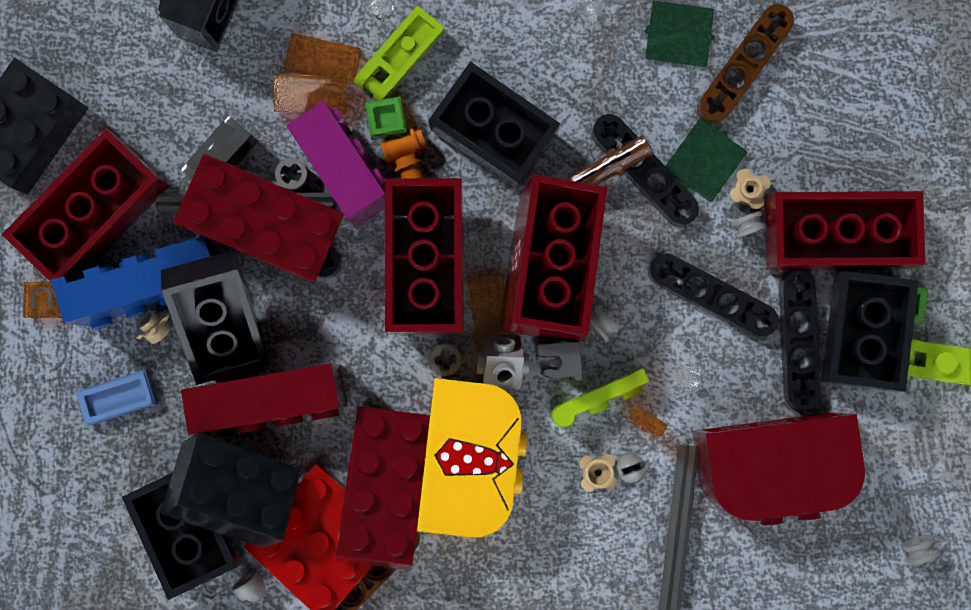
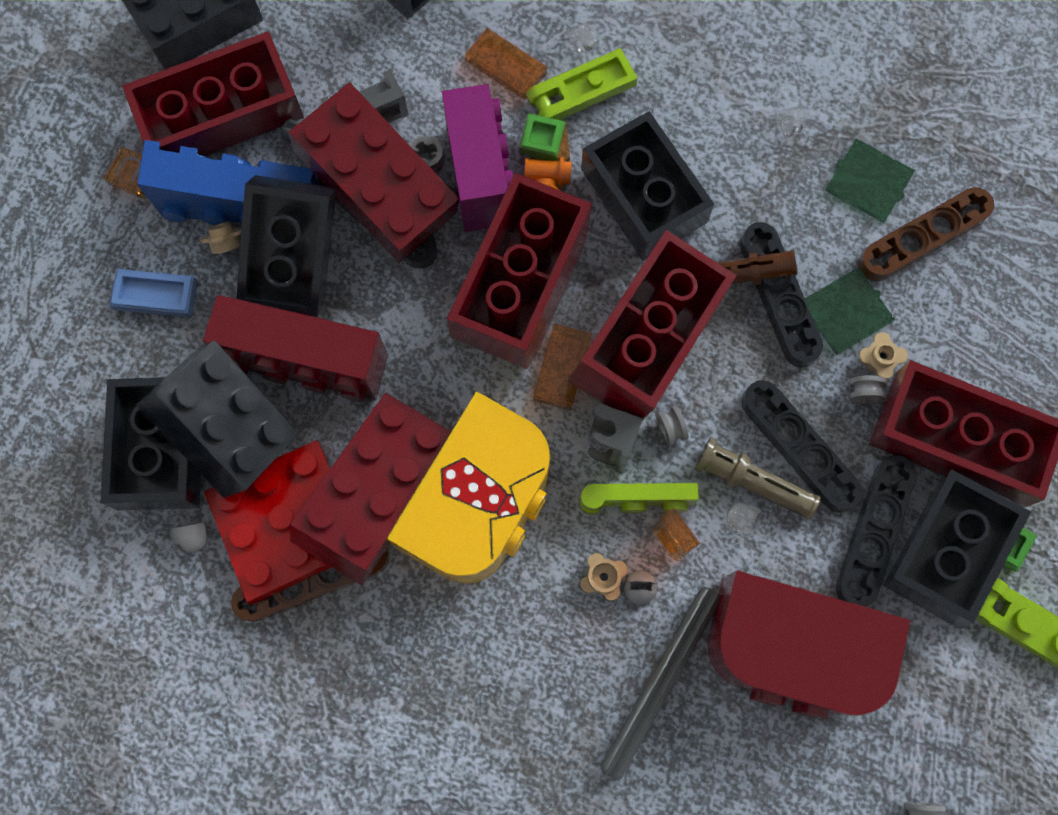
camera: 25 degrees right, 10 degrees down
clear orange tile [273,73,347,115] -> none
light grey bush [429,344,461,376] -> none
light grey brick [476,335,529,391] -> none
none -> dark tan pin [694,437,821,520]

